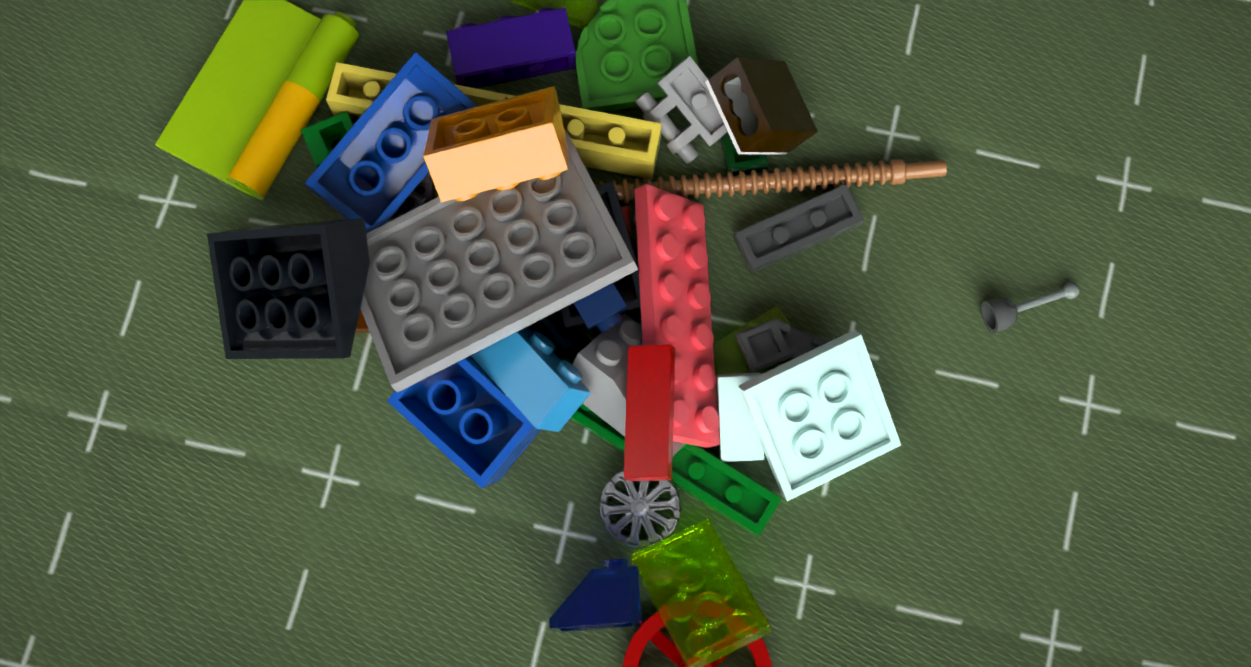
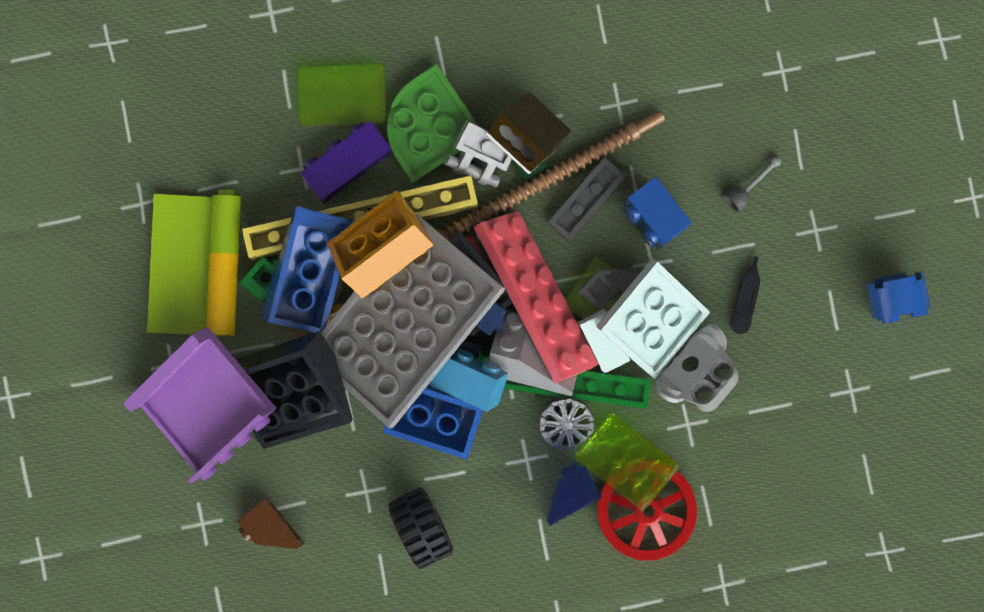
camera: 25 degrees left, 10 degrees up
red tile [624,344,675,481] -> none
none -> medium lavender panel [123,326,276,484]
none -> reddish brown slope [238,498,305,549]
none -> black tyre [388,487,453,569]
none -> blue brick [623,177,692,250]
none -> light grey piece [654,324,739,412]
none -> black piece [731,256,760,334]
none -> blue brick [865,271,931,324]

